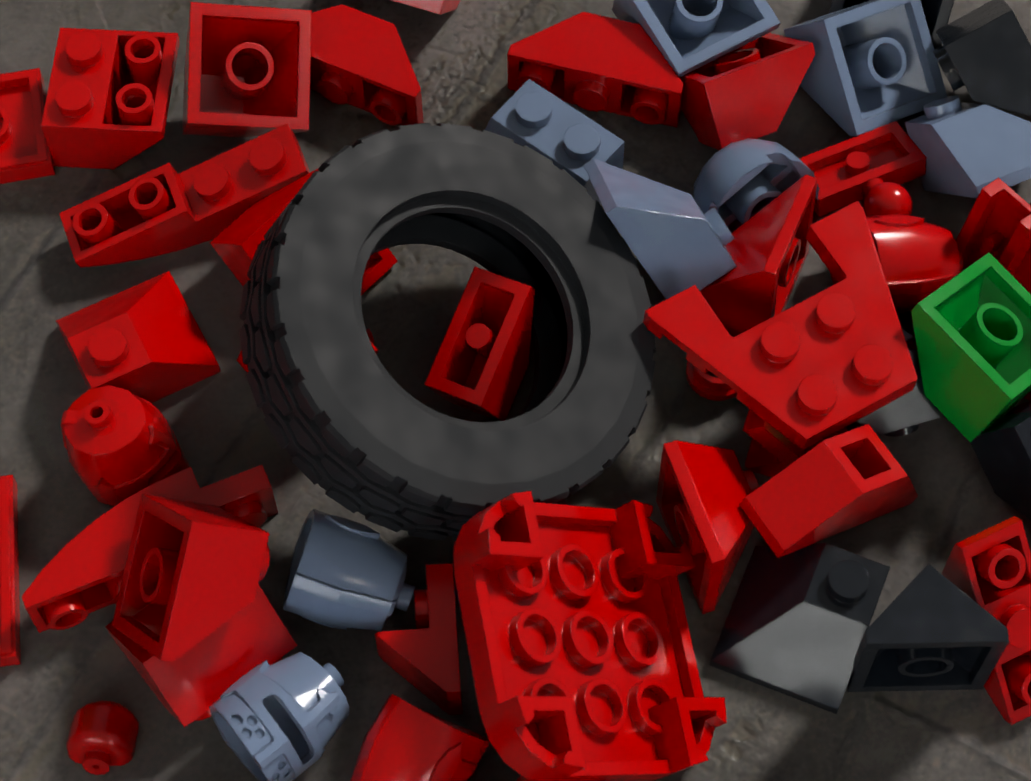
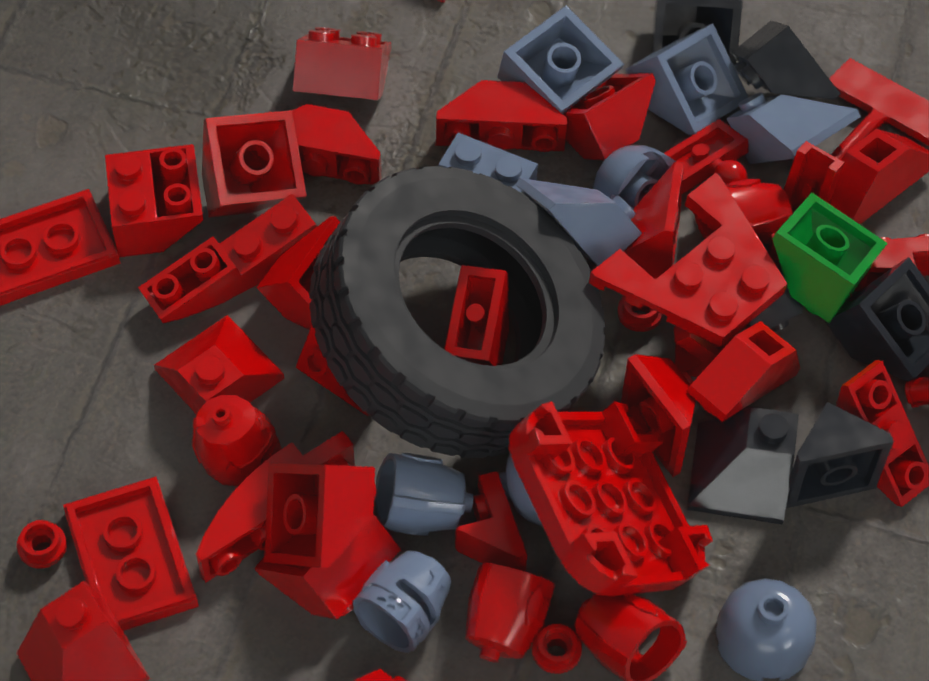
camera: 15 degrees left, 5 degrees down
red piece [66,701,139,775] -> none

